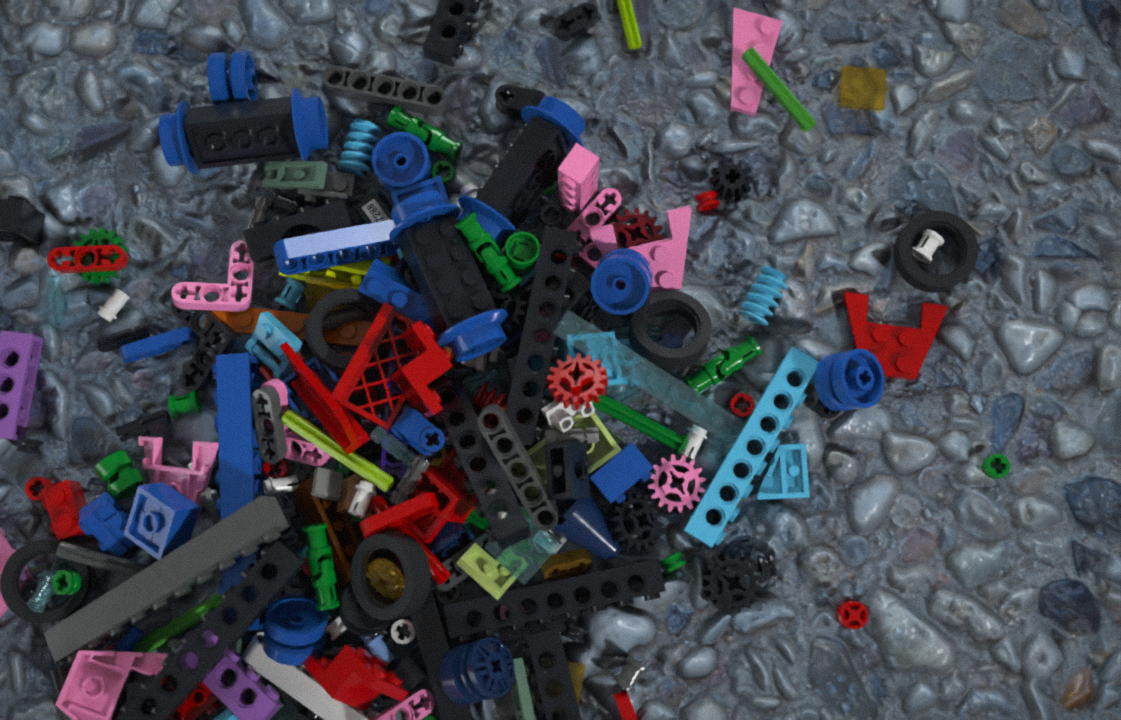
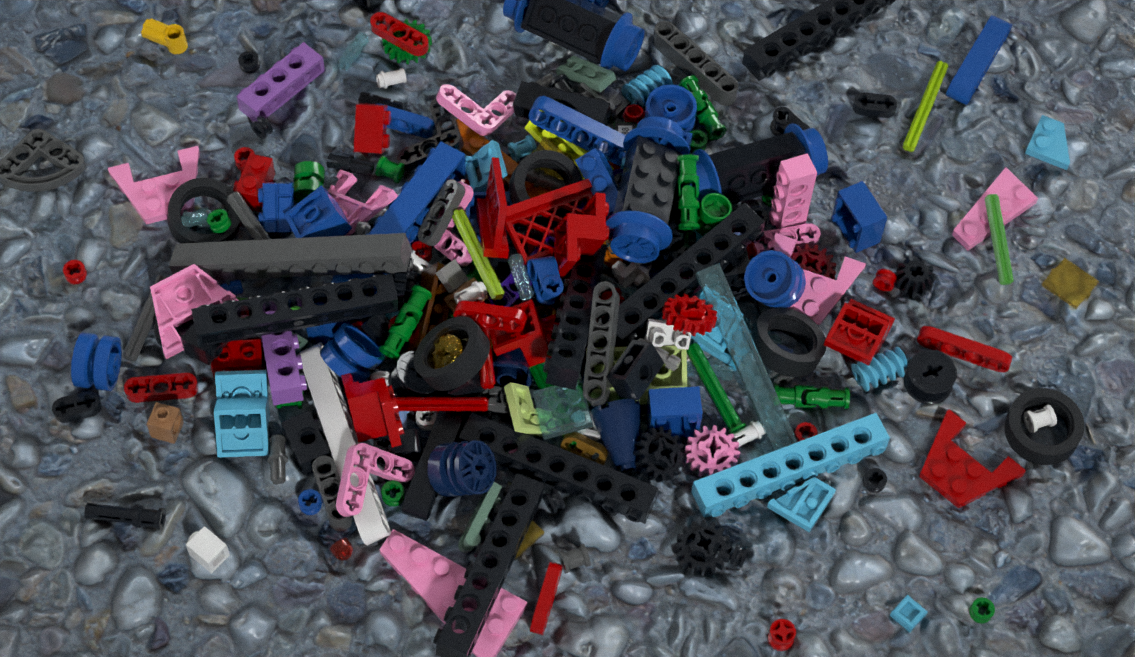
camera: 30 degrees right, 20 degrees down
dark grey axle [390,455,429,505] -> none
green bush [659,551,686,574] -> none
blue wheel [814,349,884,411] -> none
none -> red brick [354,103,391,154]
none -> red axle [395,397,489,411]
none -> red plate [623,104,645,124]
none -> red bracket [824,299,895,366]
none -> blue container [831,181,887,253]
none -> medium azure tile [890,595,928,632]
none -> black piece [904,350,957,405]
none -> red beam [917,326,1012,372]

